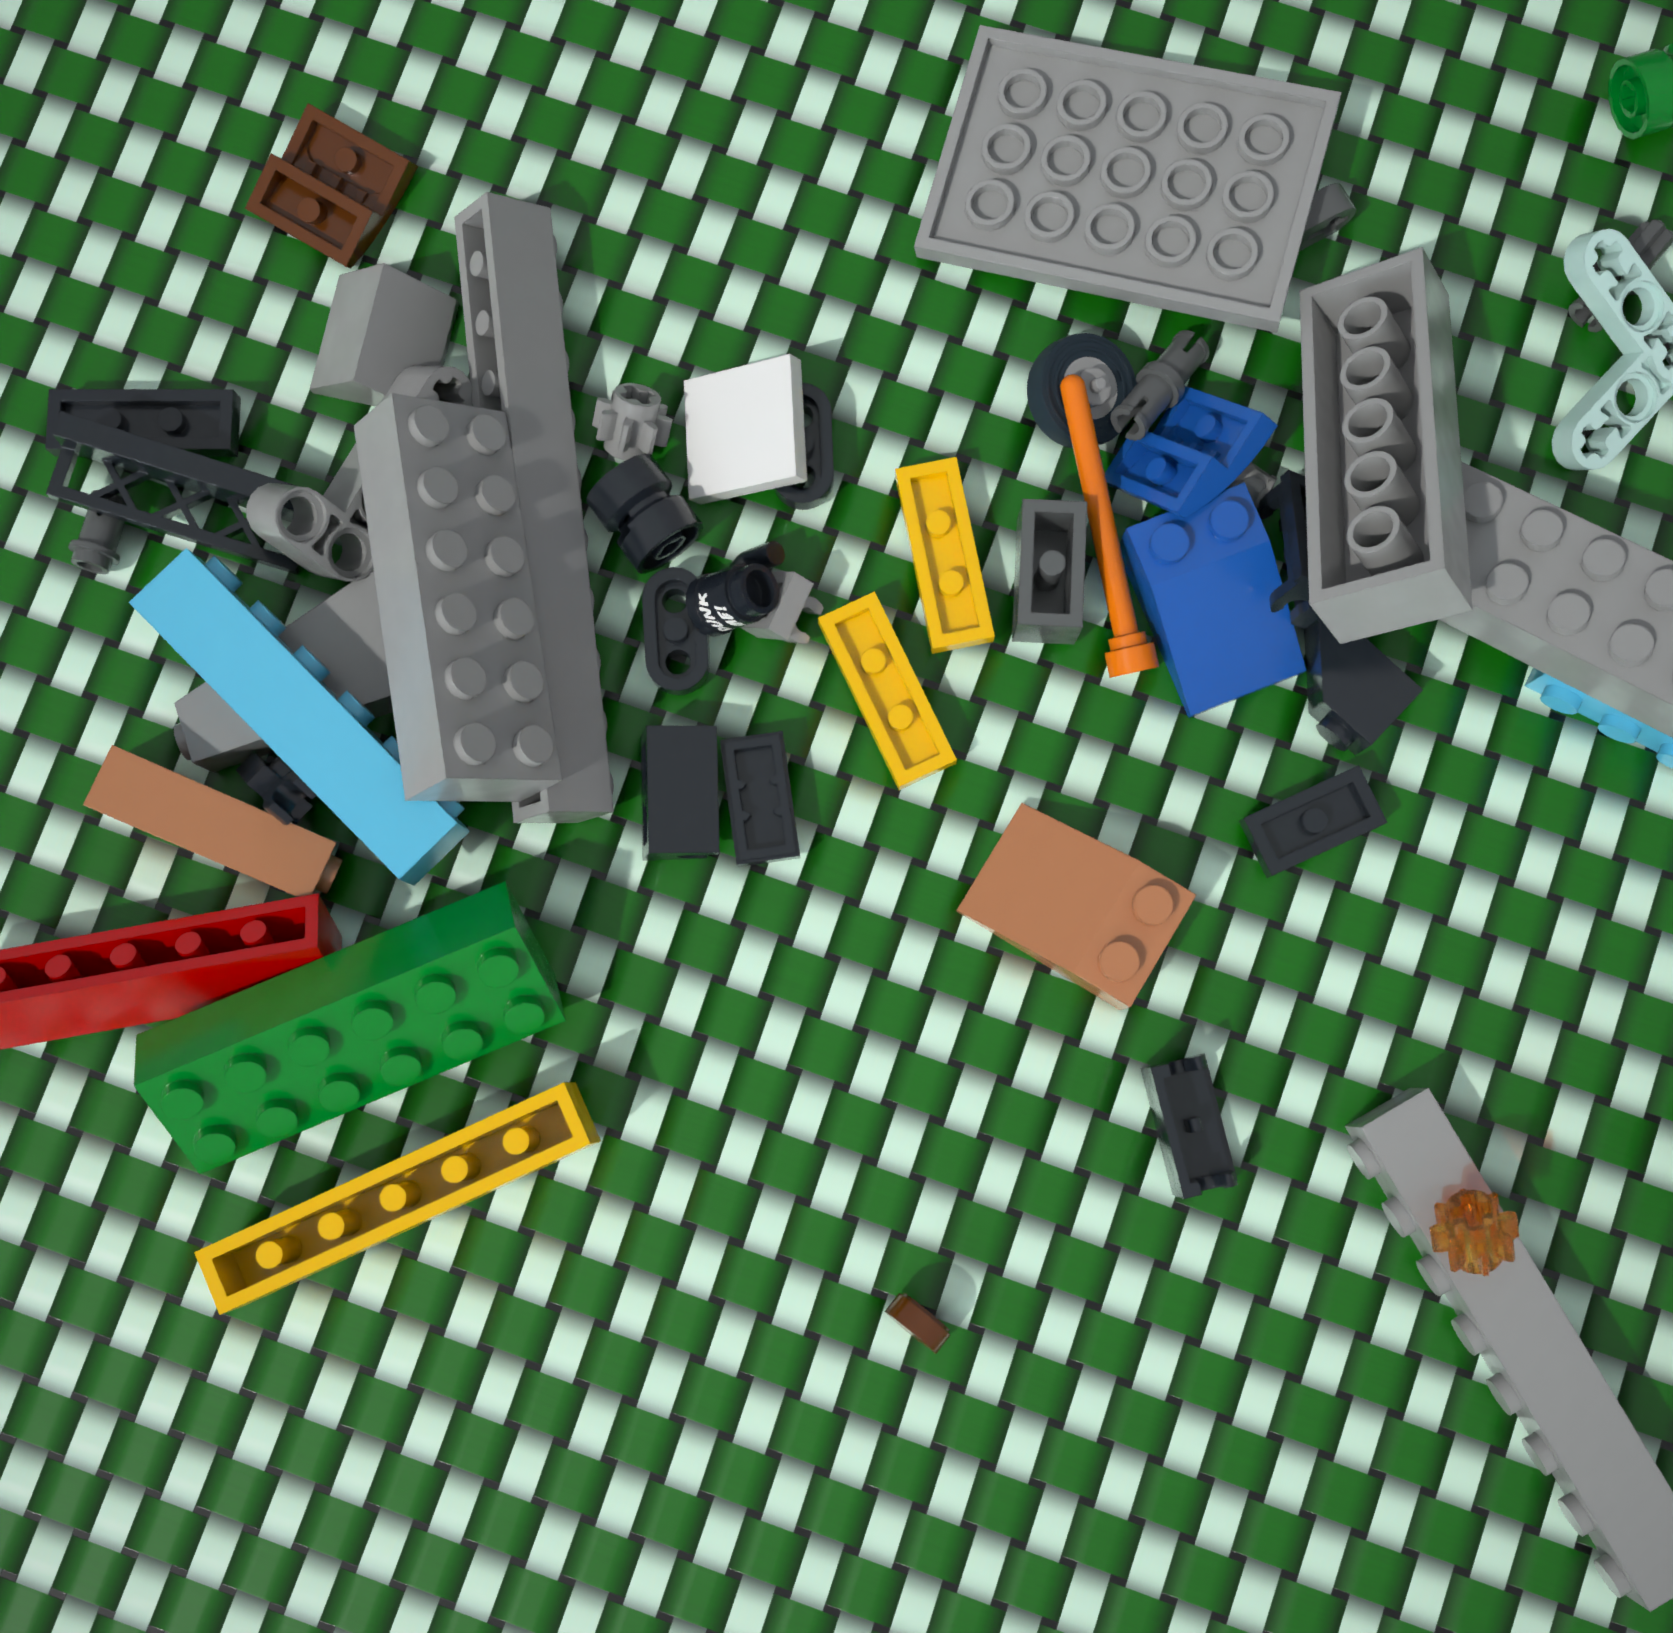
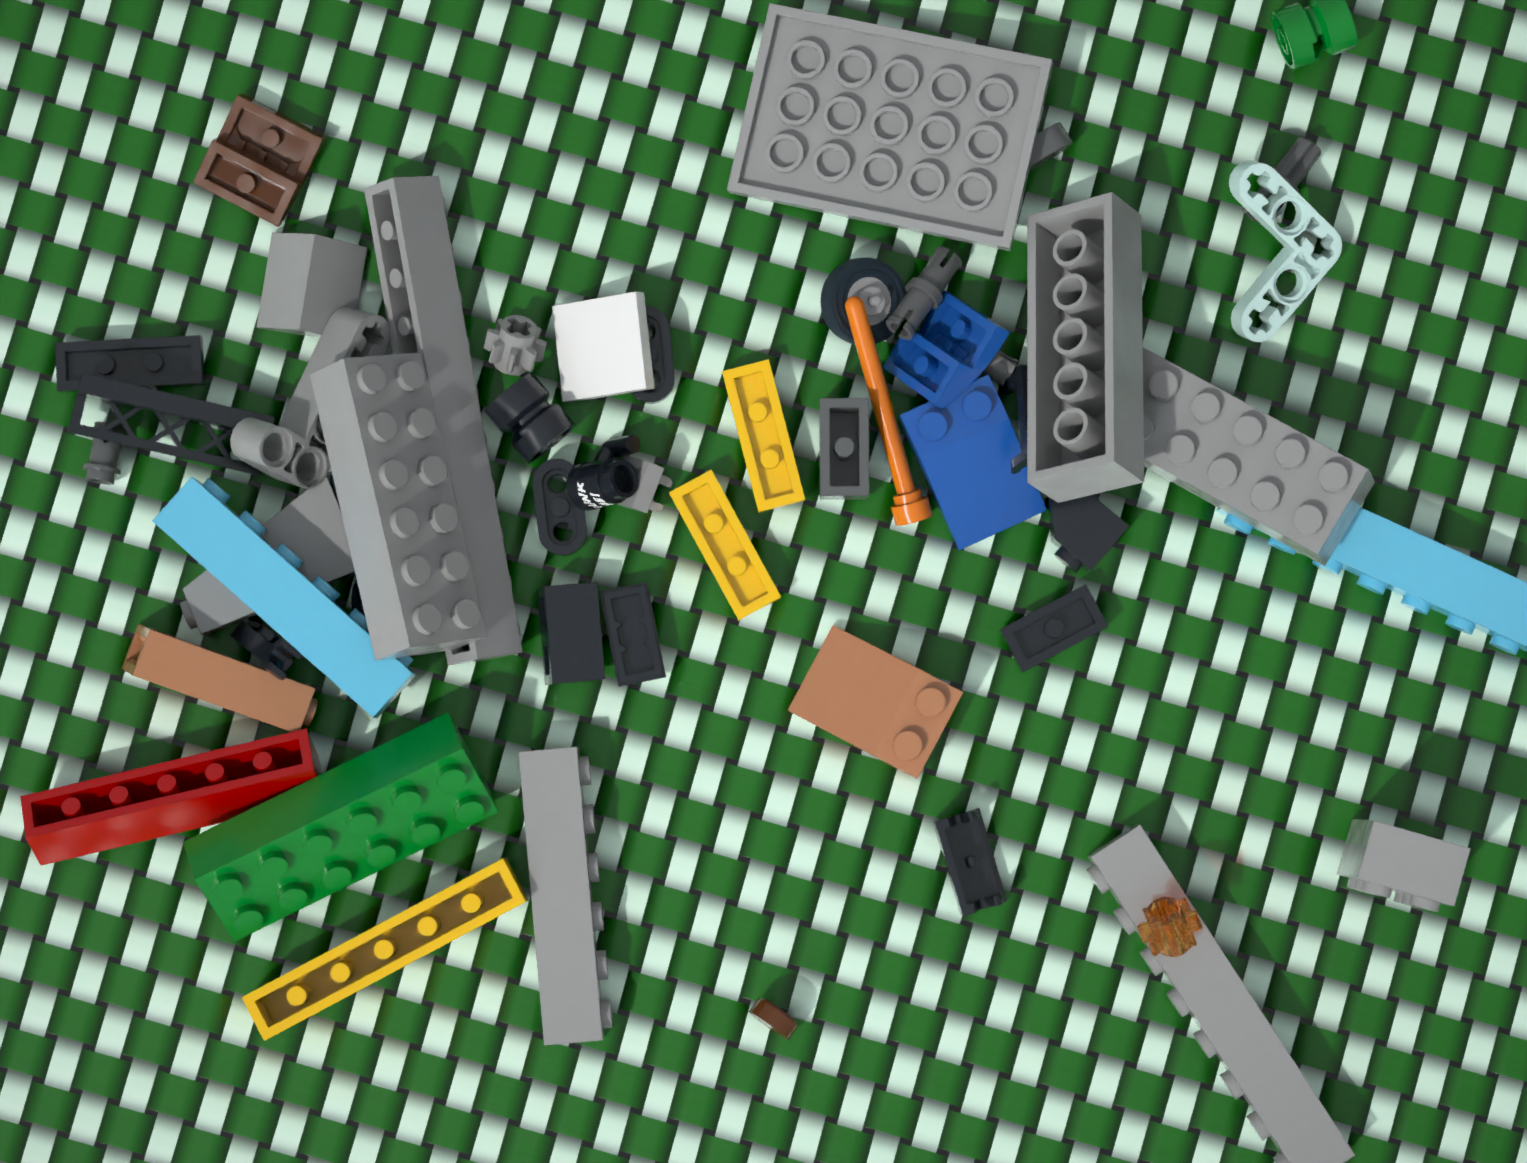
camera: 10 degrees left, 5 degrees up
none -> light grey brick [518,747,613,1045]

